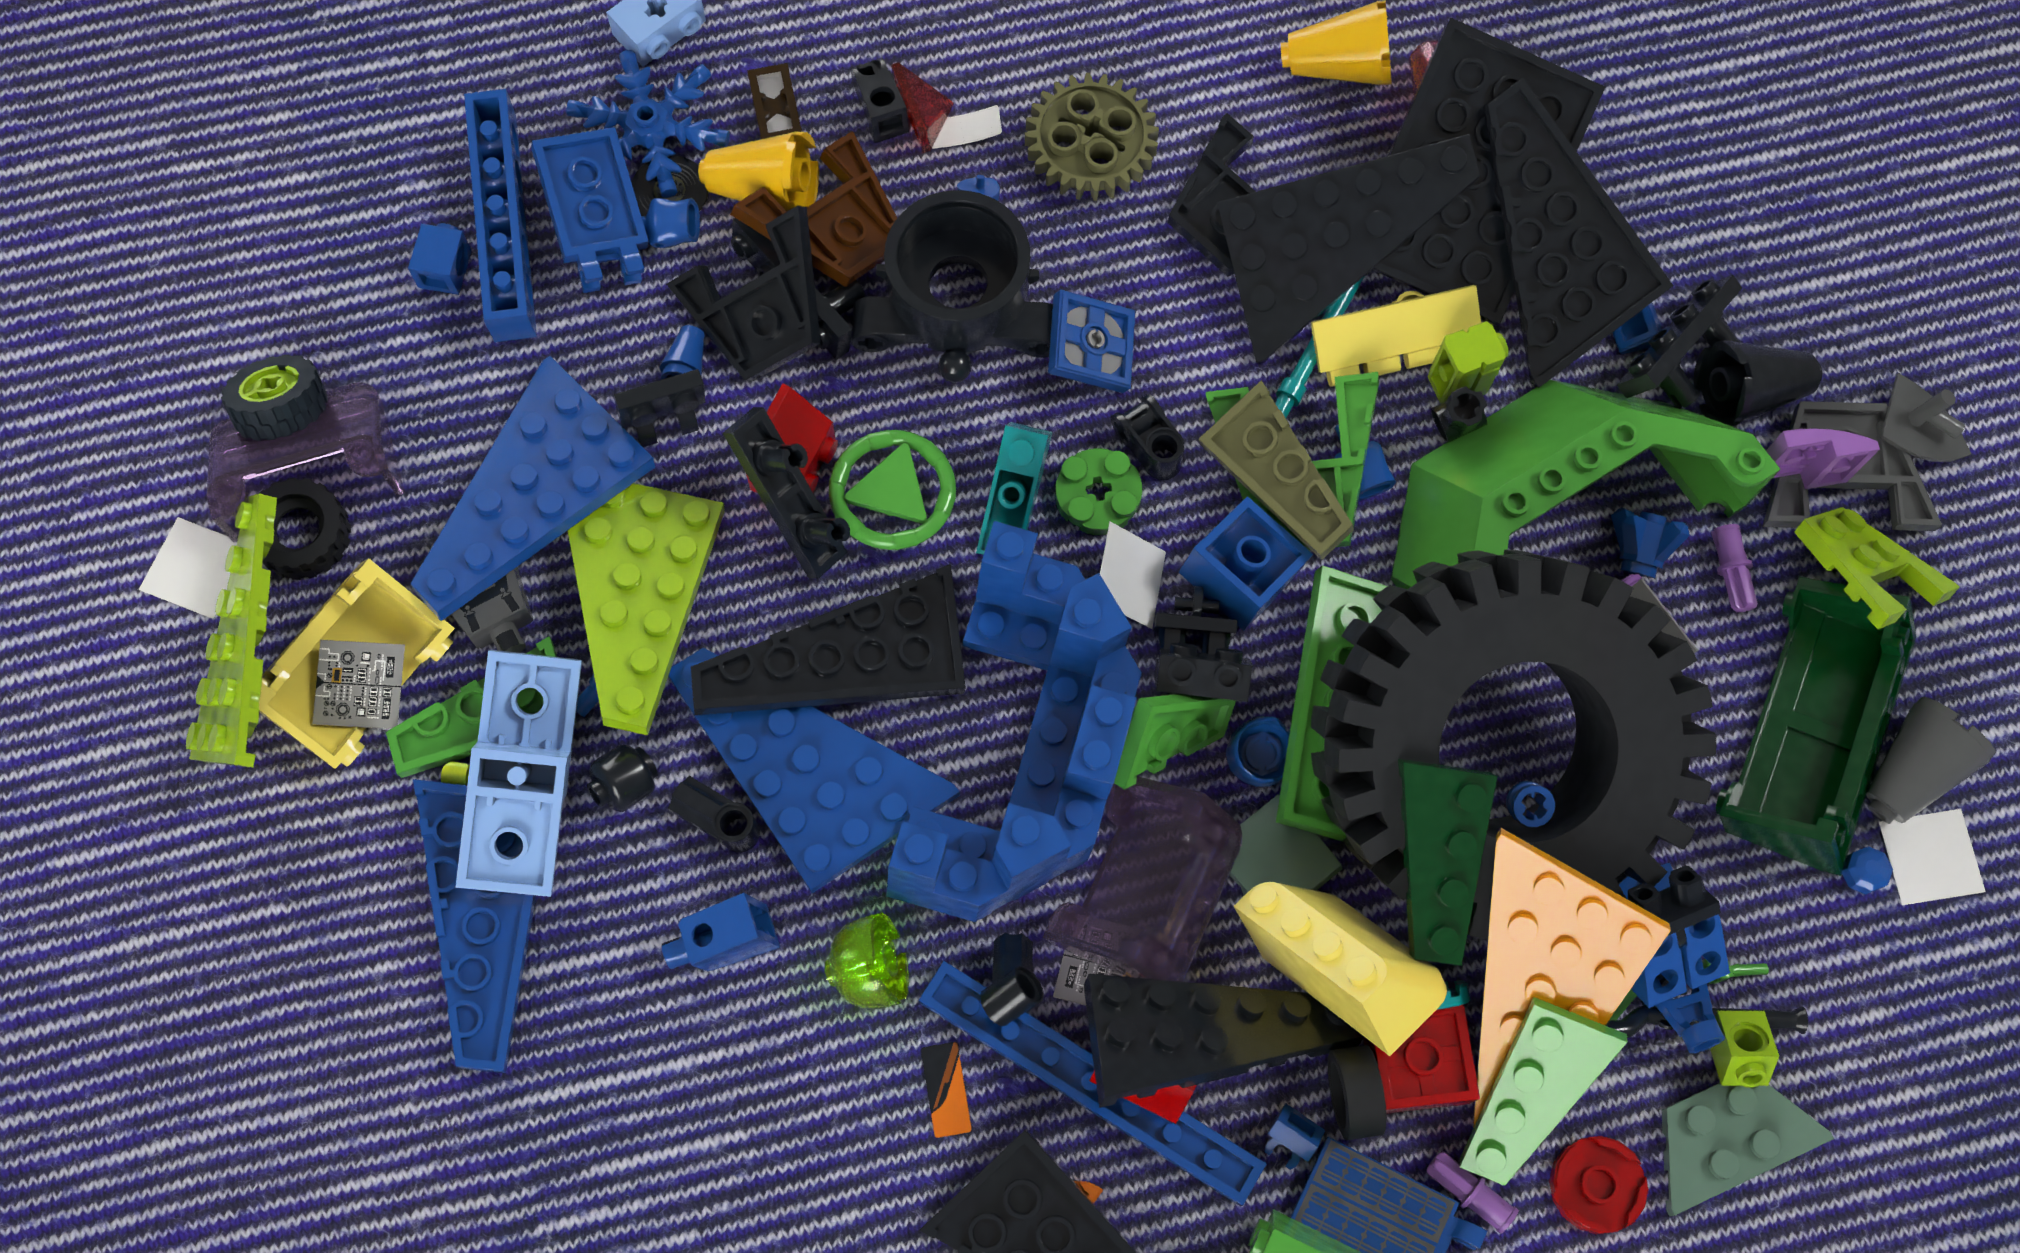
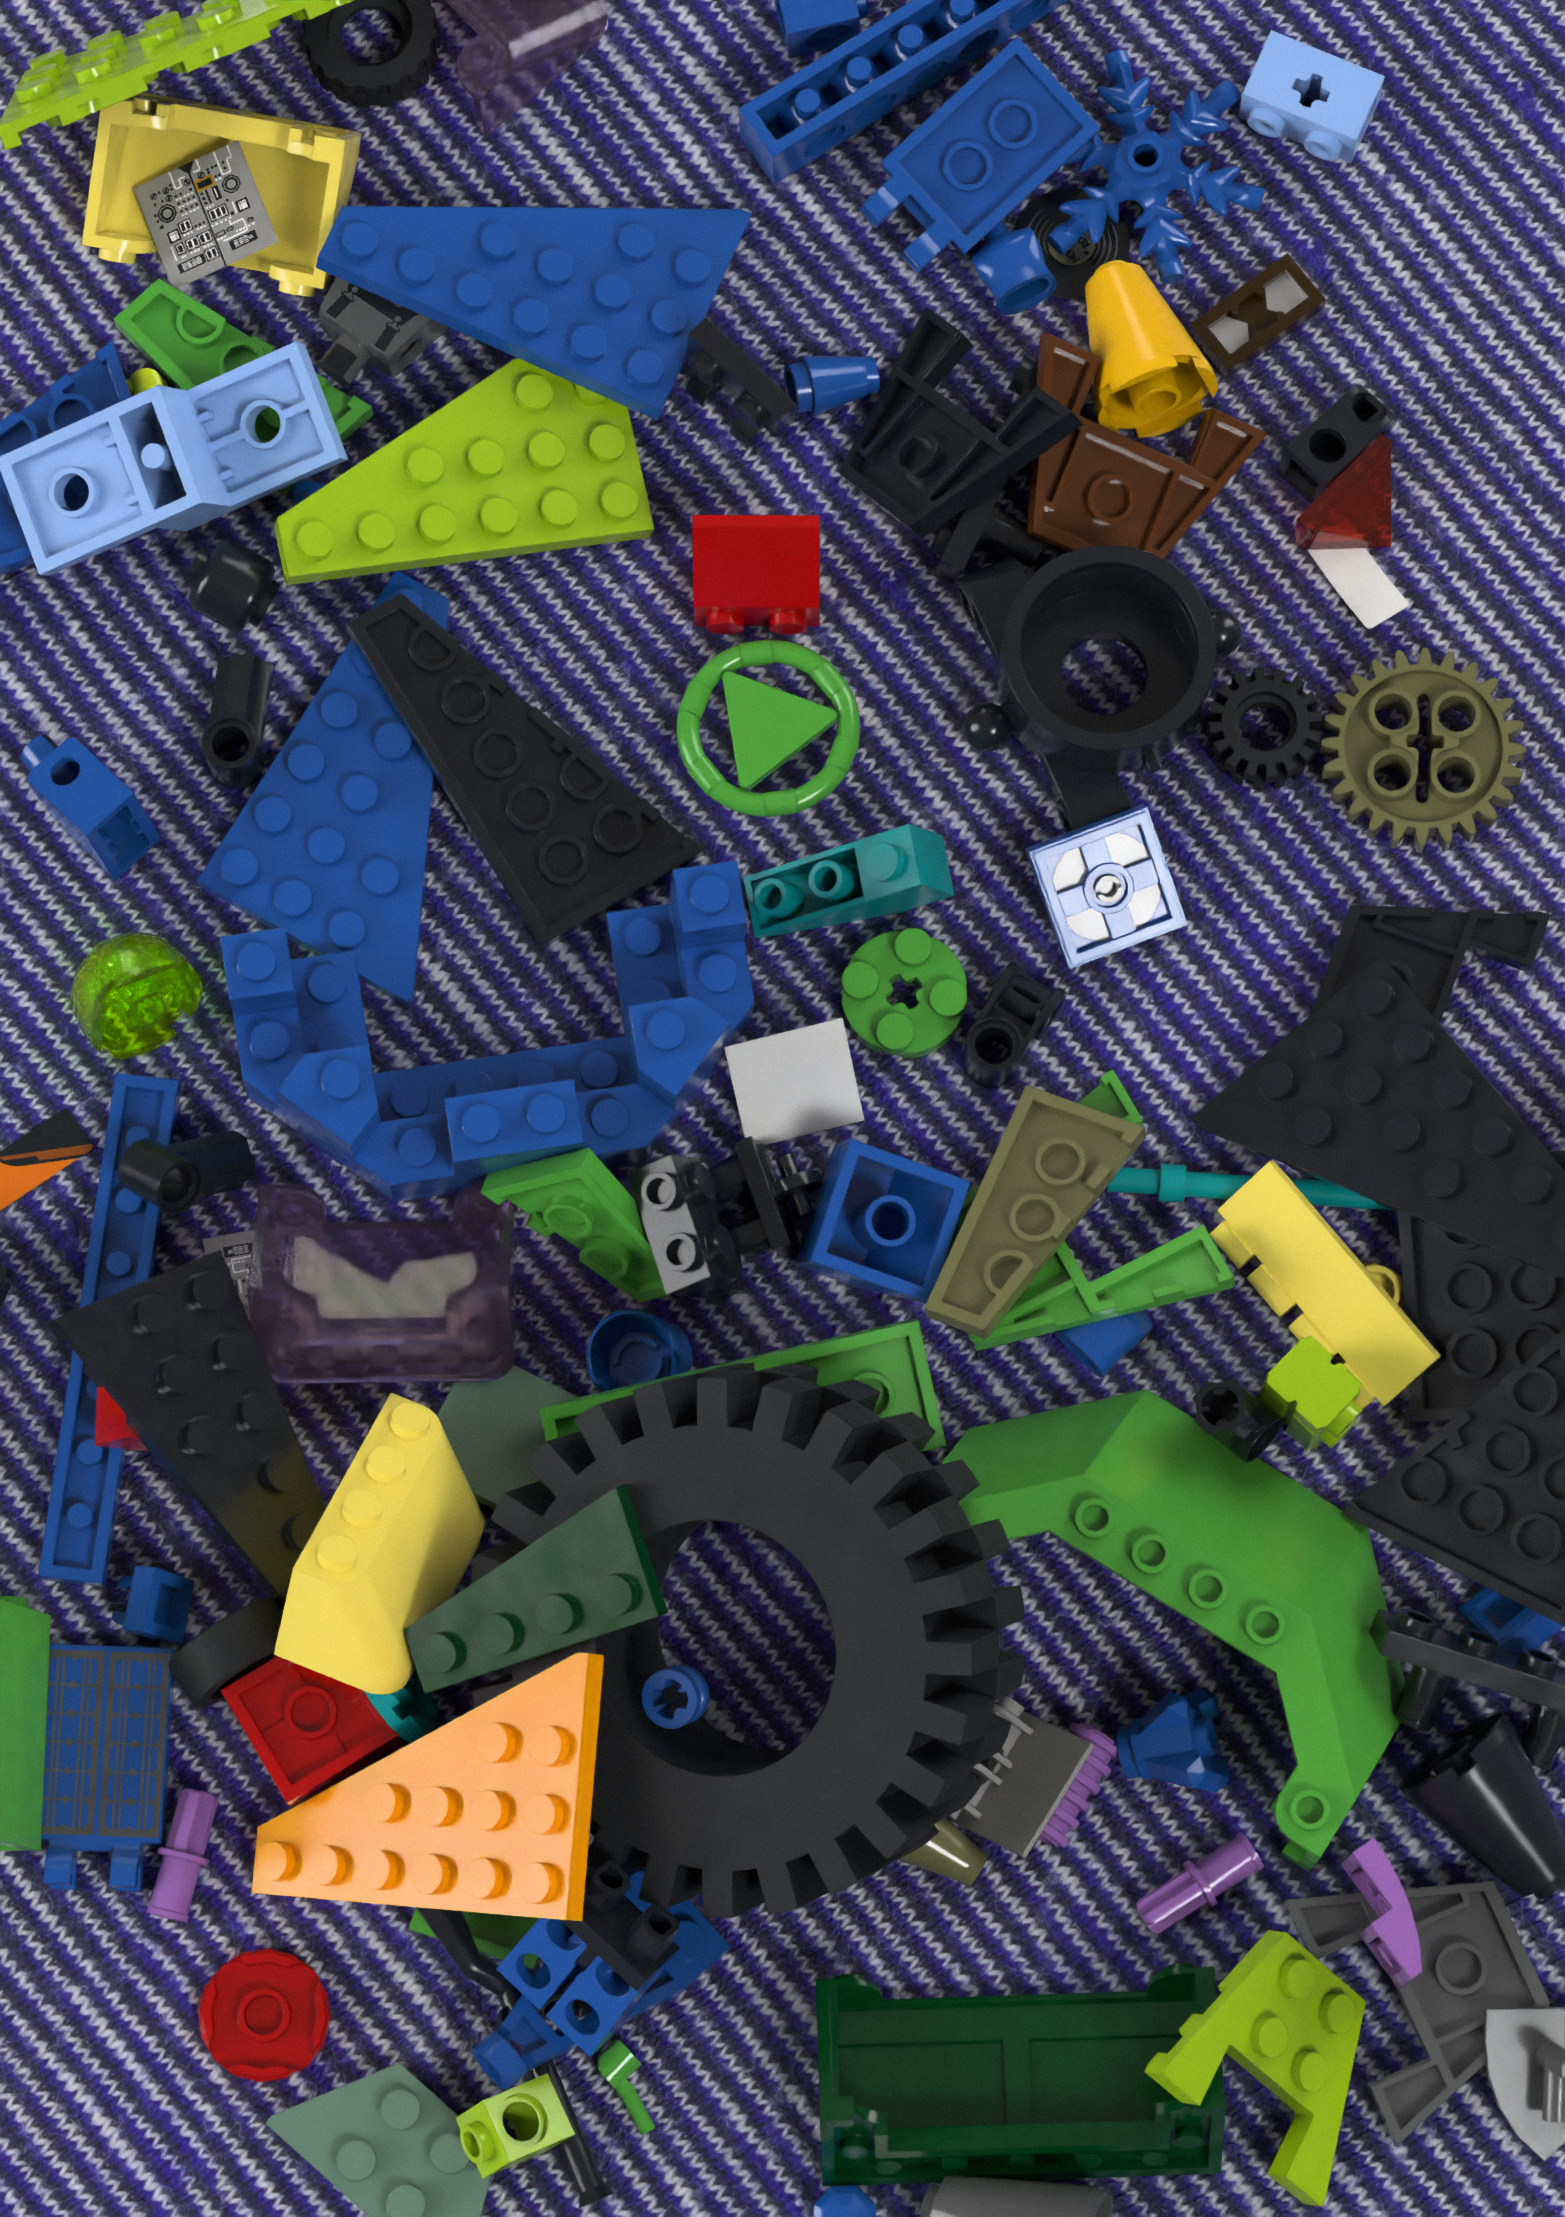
camera: 70 degrees right, 5 degrees up
black plate [722,407,850,579] -> none
blue piece [957,175,1000,201] -> none
wing [1459,997,1628,1186] -> none
none -> black tyre [1206,667,1322,790]

